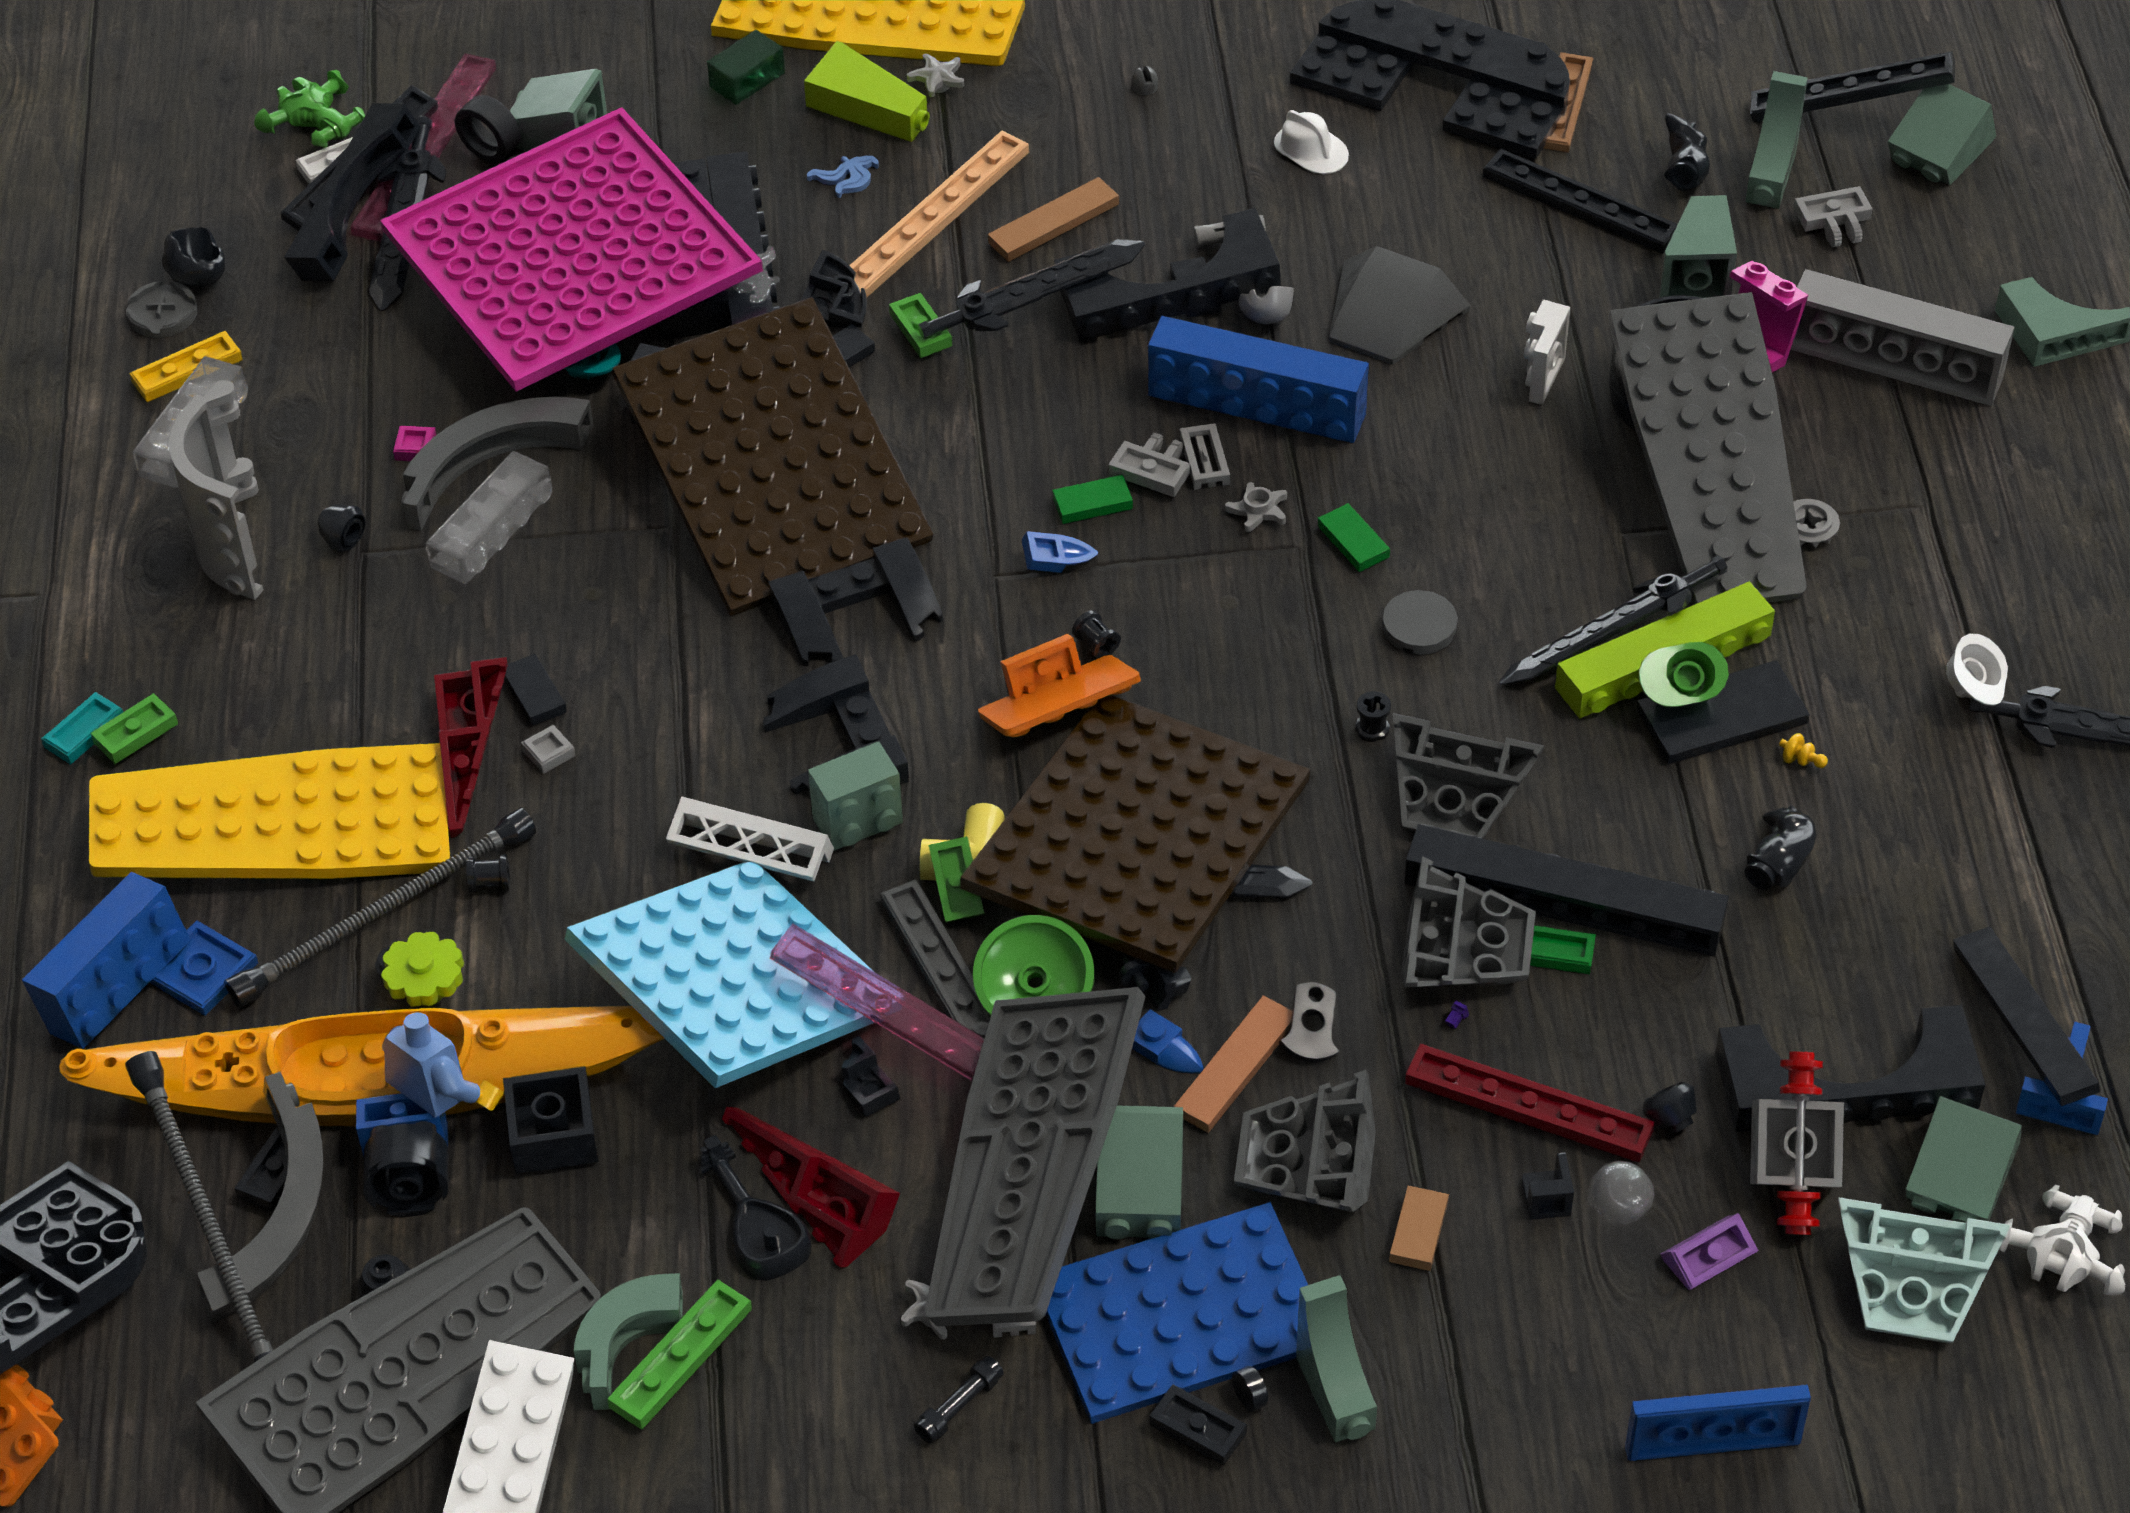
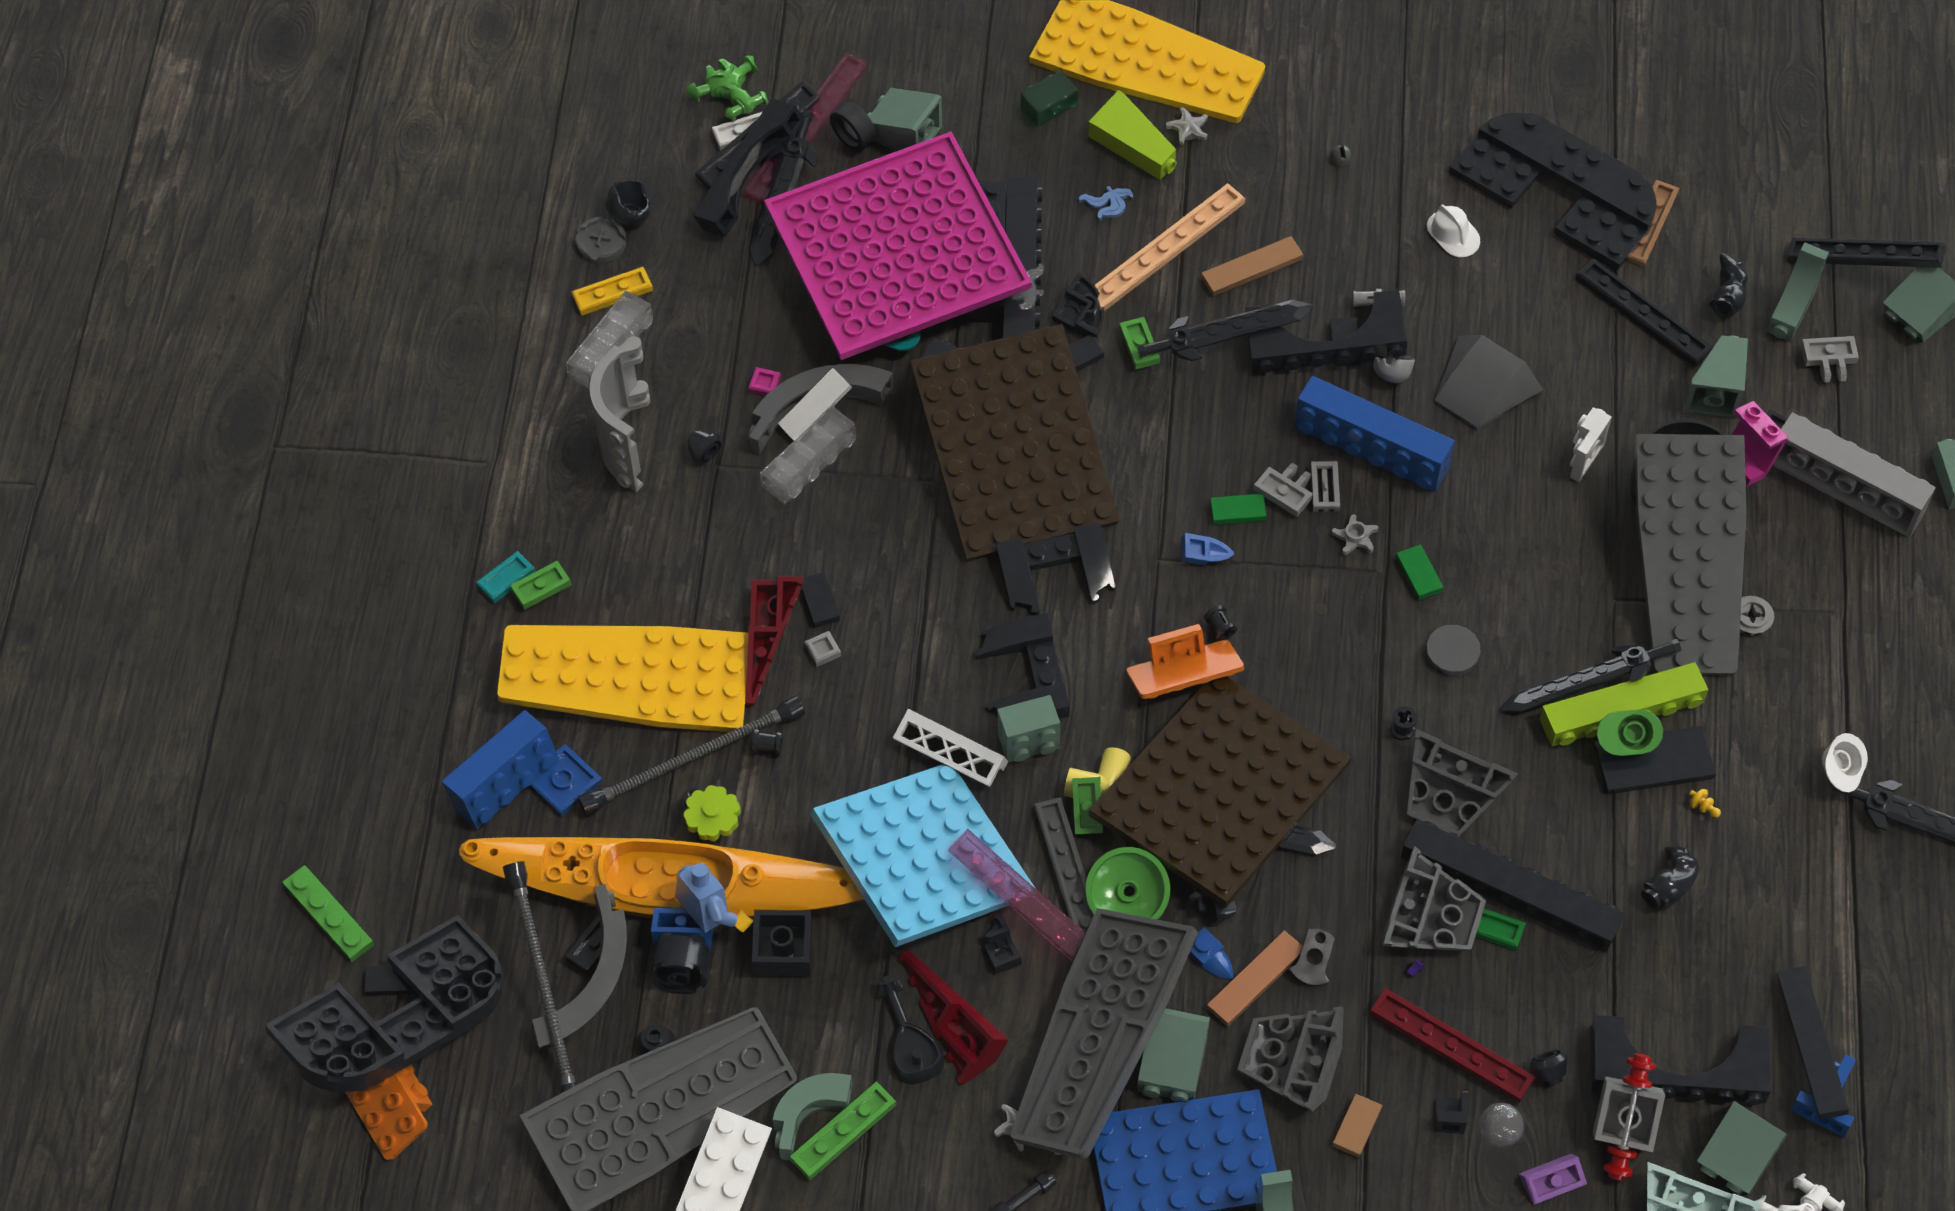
camera: 10 degrees right, 10 degrees up
none -> white tile [778,368,852,443]

